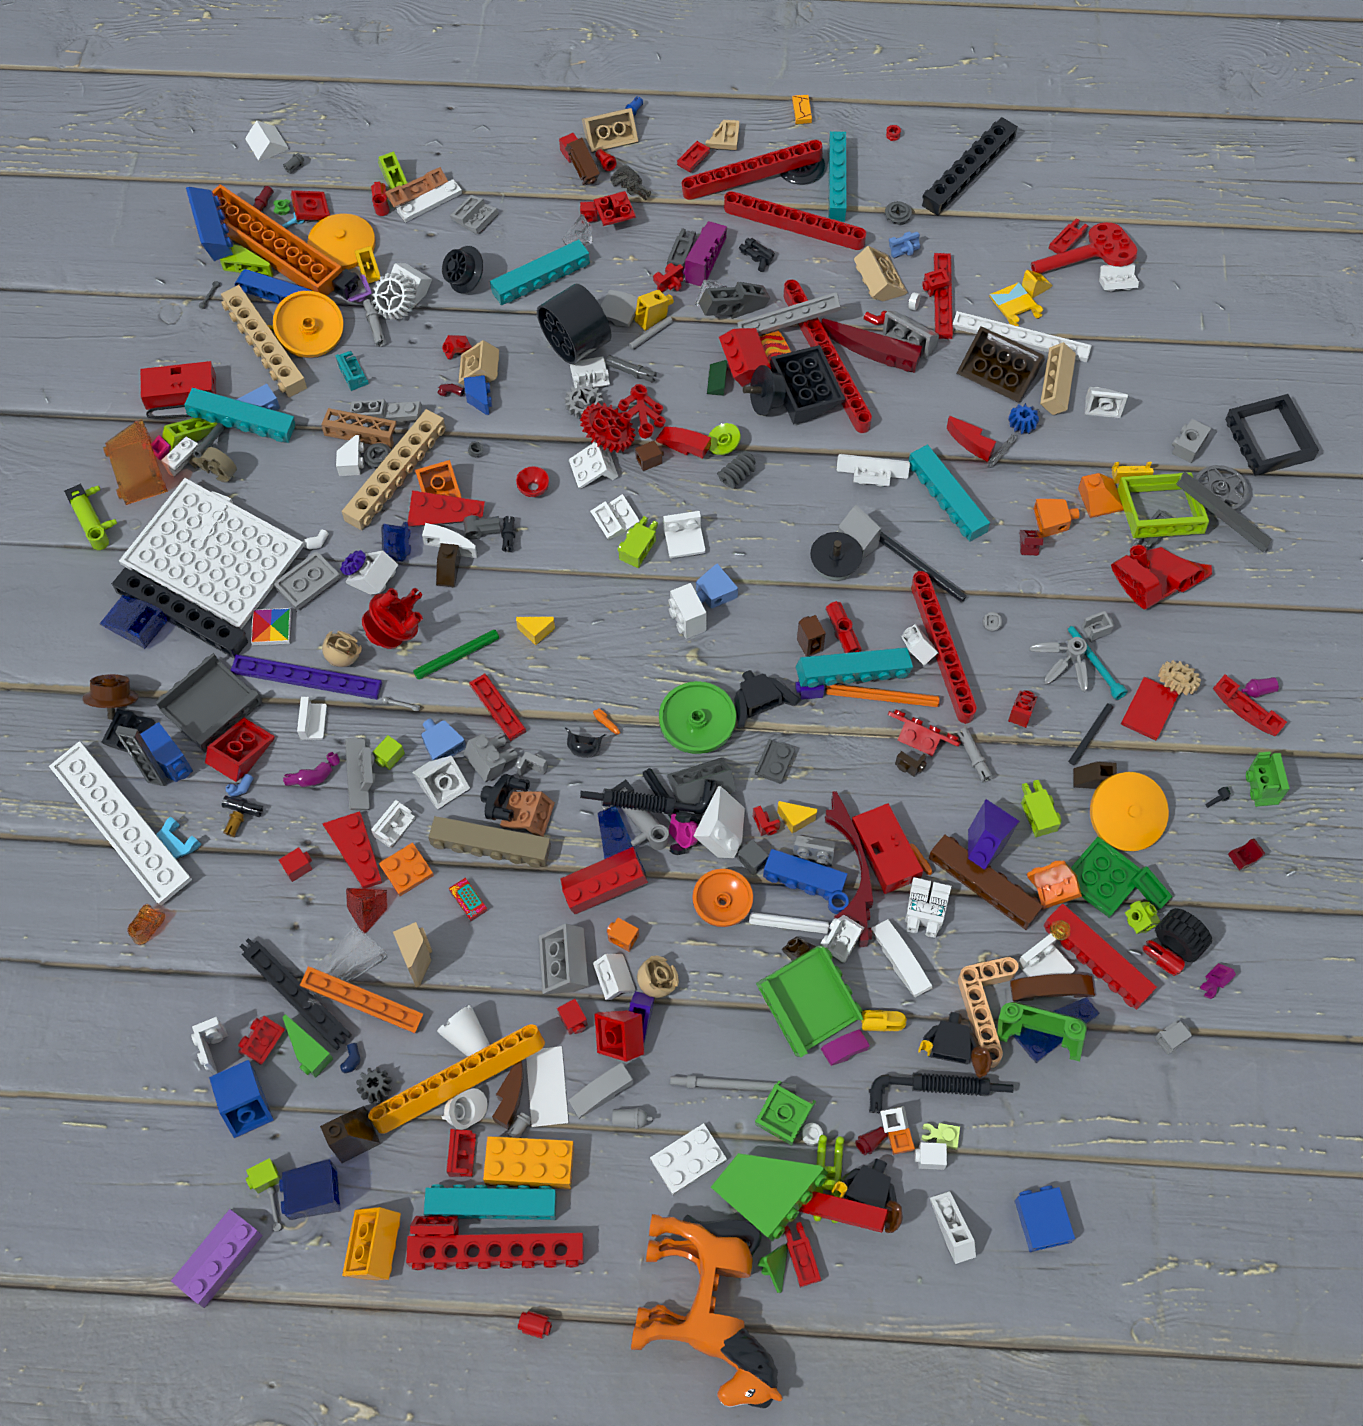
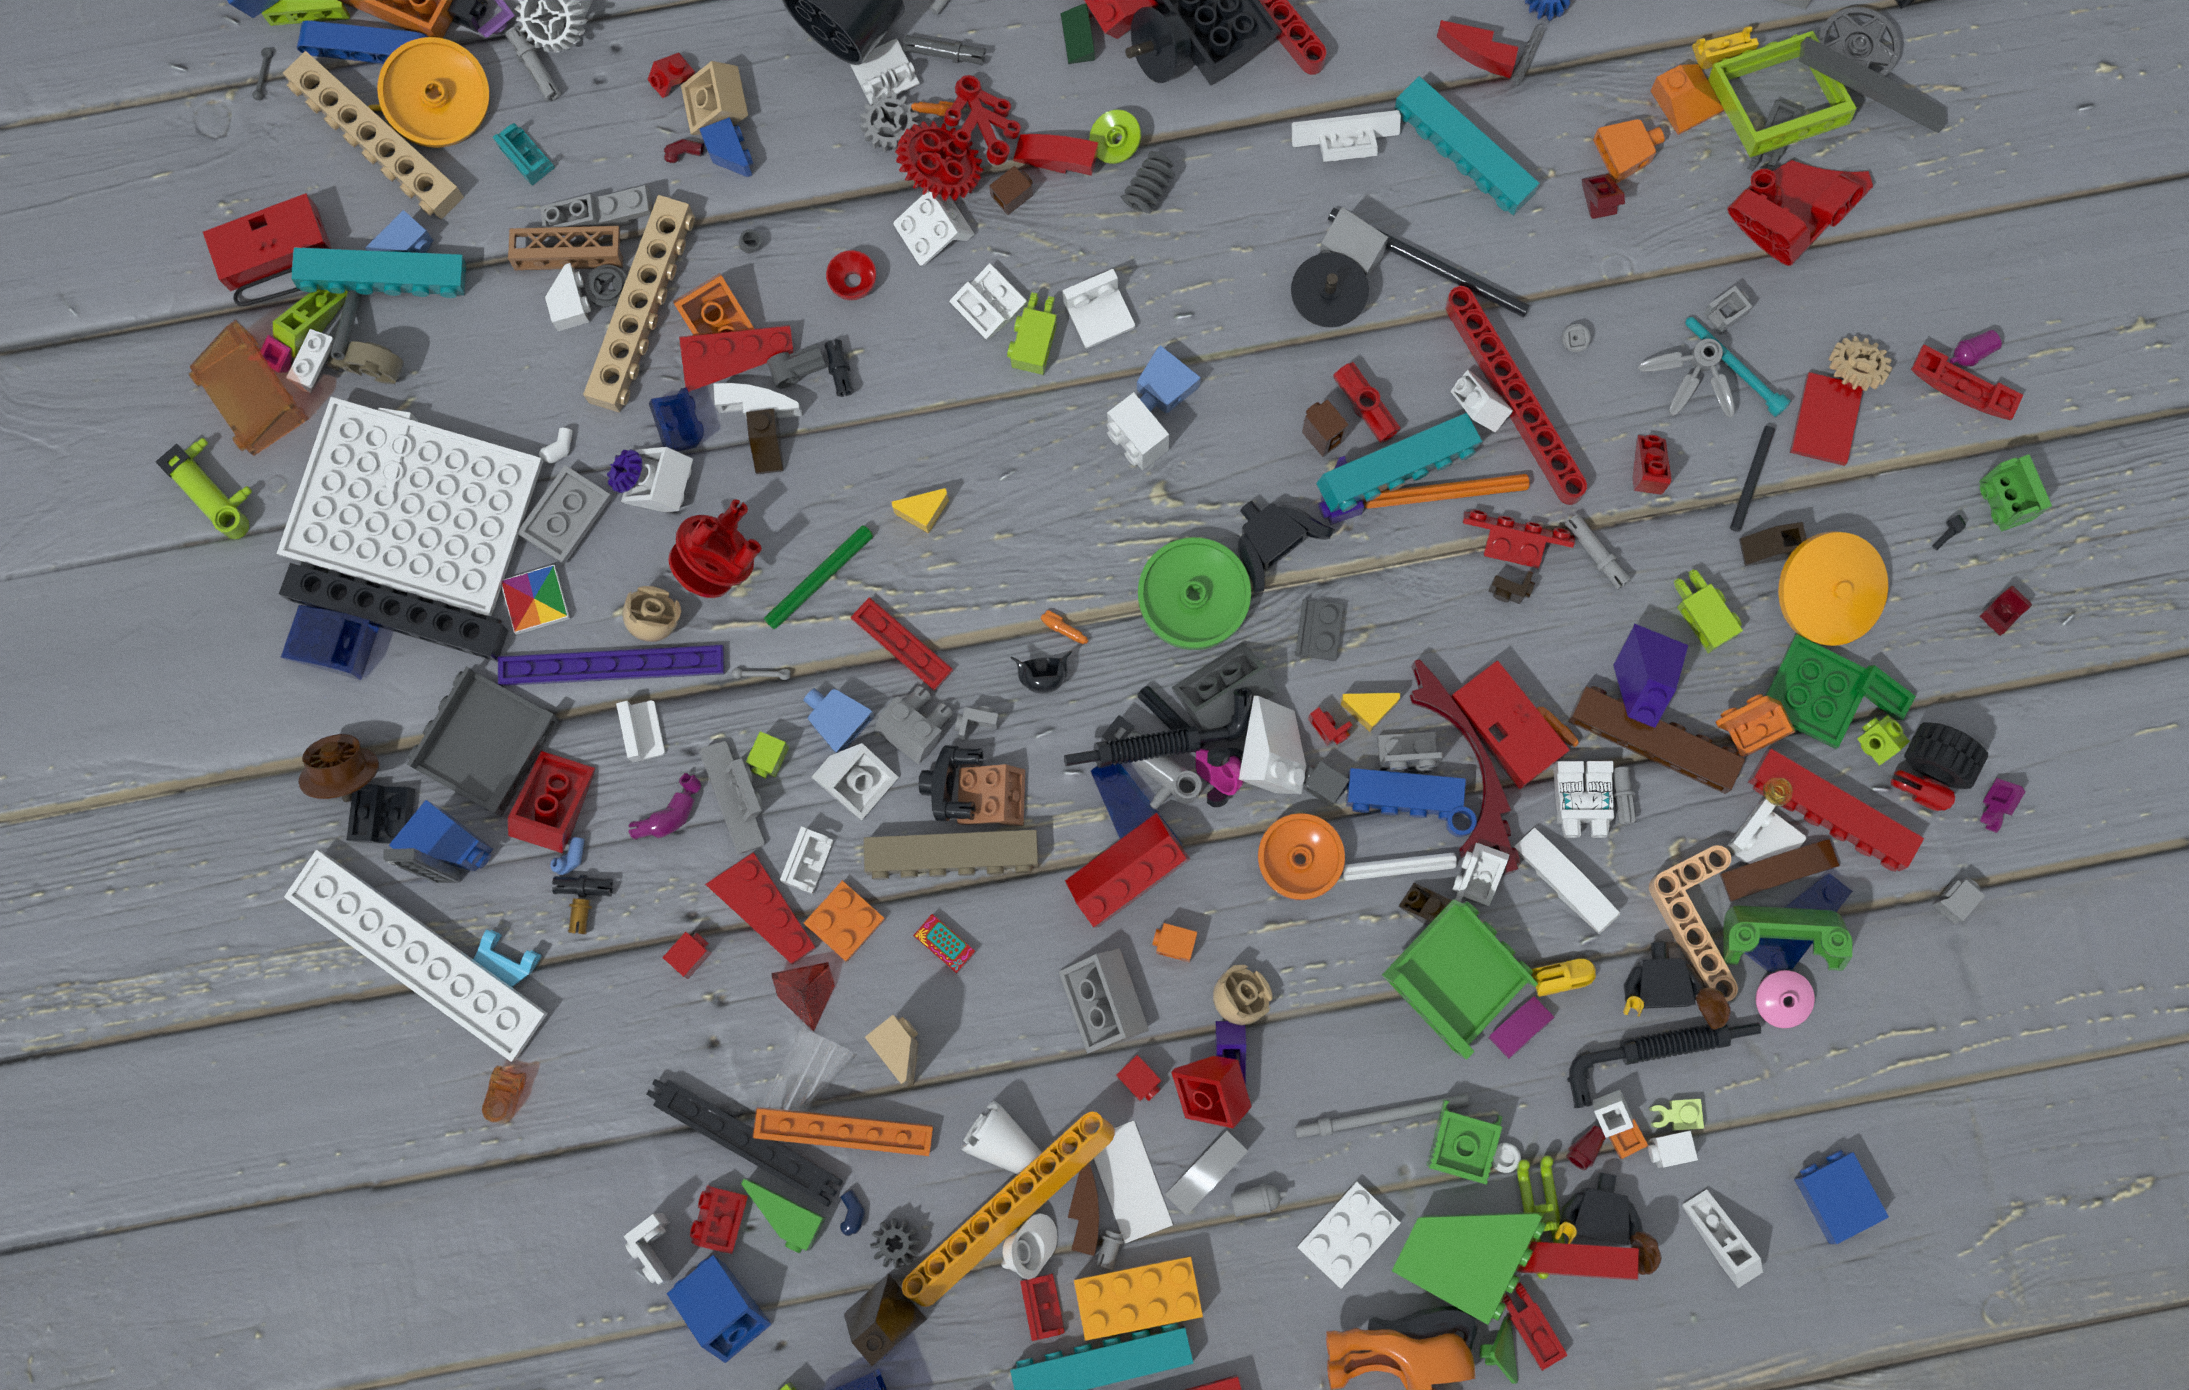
camera: 10 degrees left, 15 degrees up
white panel [593,954,635,1000] -> none
none -> orange piece [911,101,953,116]
none -> light grey axle [1612,767,1636,825]
none -> bright pink dish [1755,970,1815,1028]

